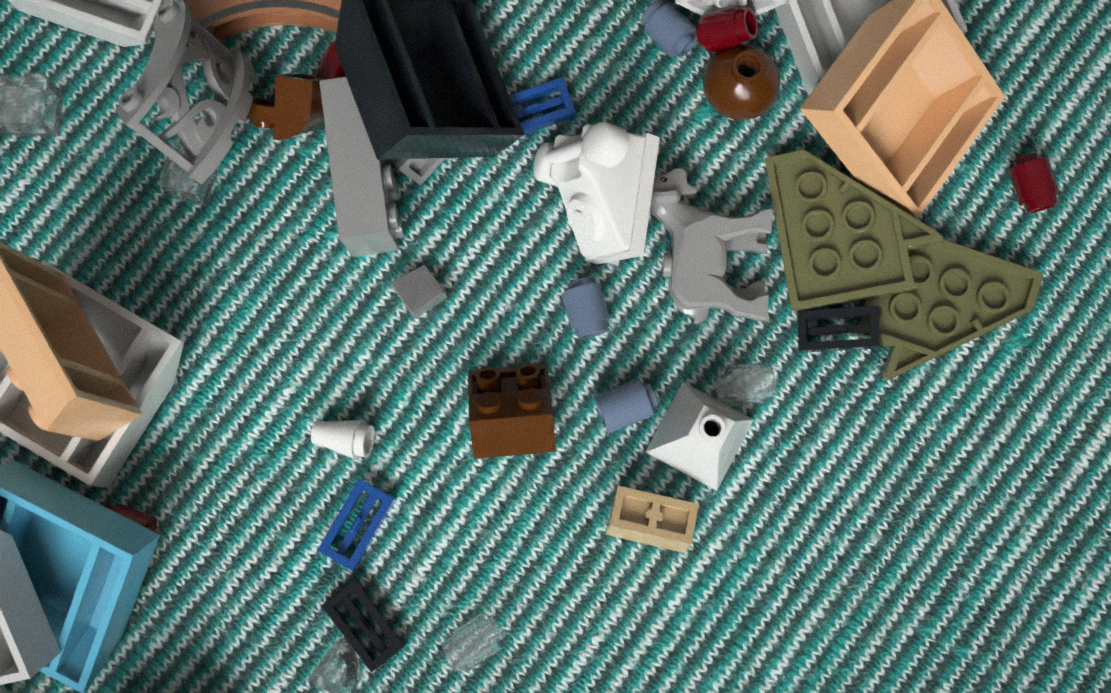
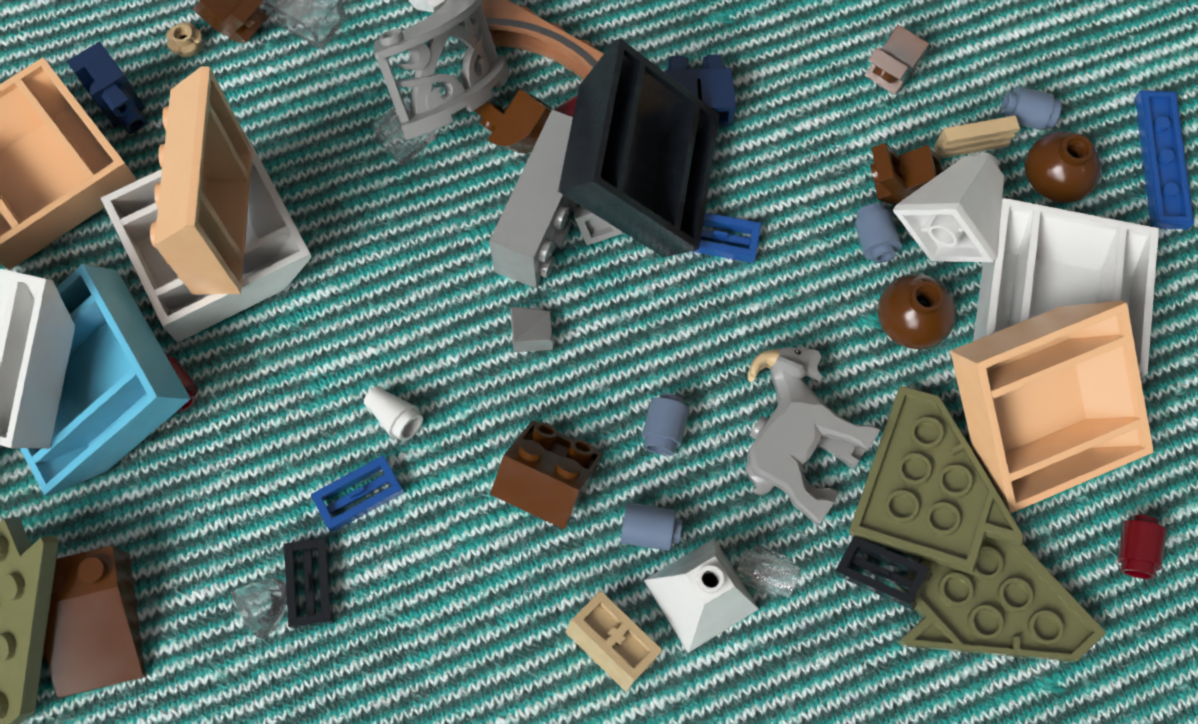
camera: 30 degrees right, 10 degrees down
clear brick [441,613,506,673] -> none
white piece [533,122,660,265] -> none
dark red brick [696,5,758,53] -> none

